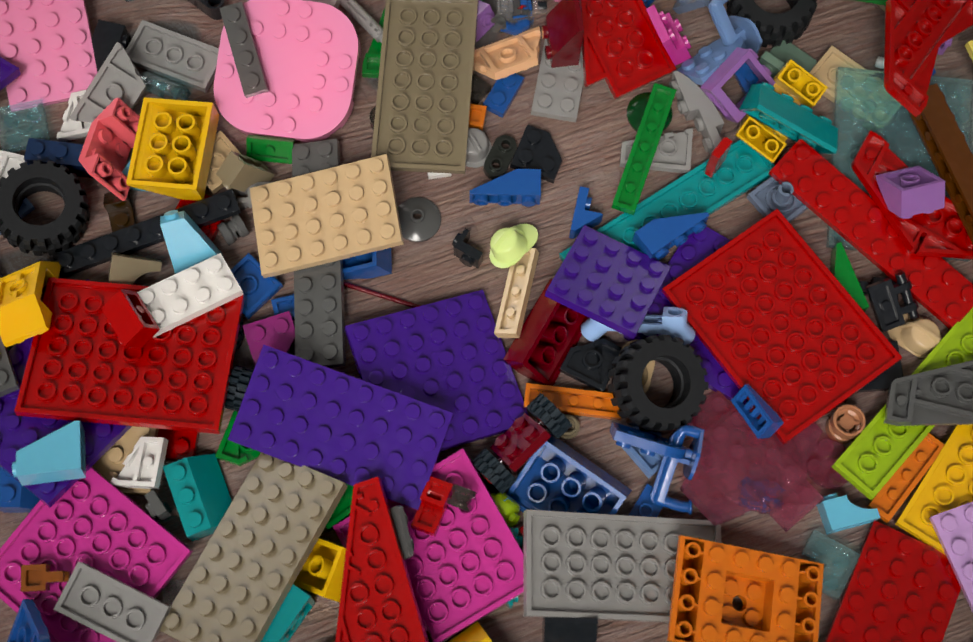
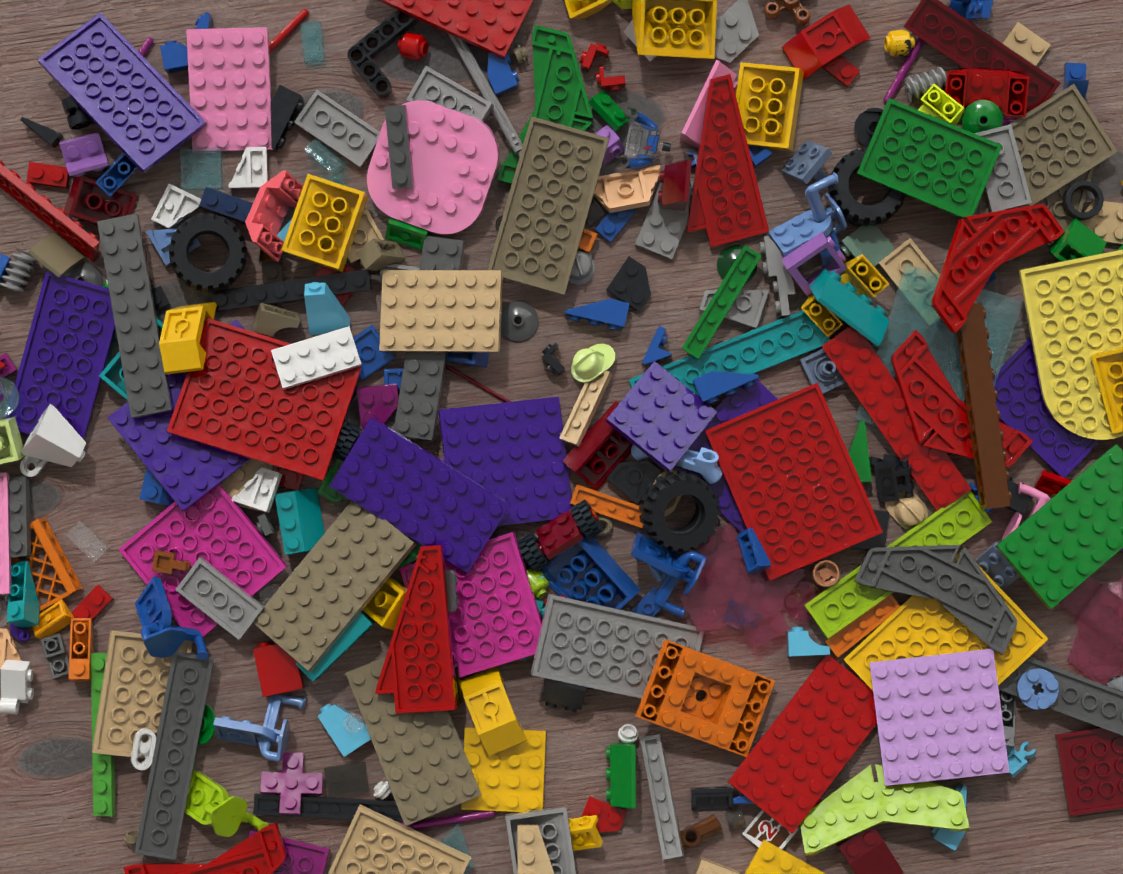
camera: 20 degrees right, 15 degrees up
medium azure slope [12,420,86,486] -> none
light grey wing [69,42,147,123] -> none
red brick [101,289,160,349] -> none
dark grey wheel [217,214,249,246] -> none
red slope [411,476,454,537] -> none
clear smoke wheel [446,484,477,512] -> none
pearl dark grey plate [483,135,517,180] -> none
dark pink plate [646,5,692,66] -> none
red tile [704,137,733,178] -> none
clear light blue plate [802,529,860,600] -> none
medium lavender slope [876,165,945,219] -> none

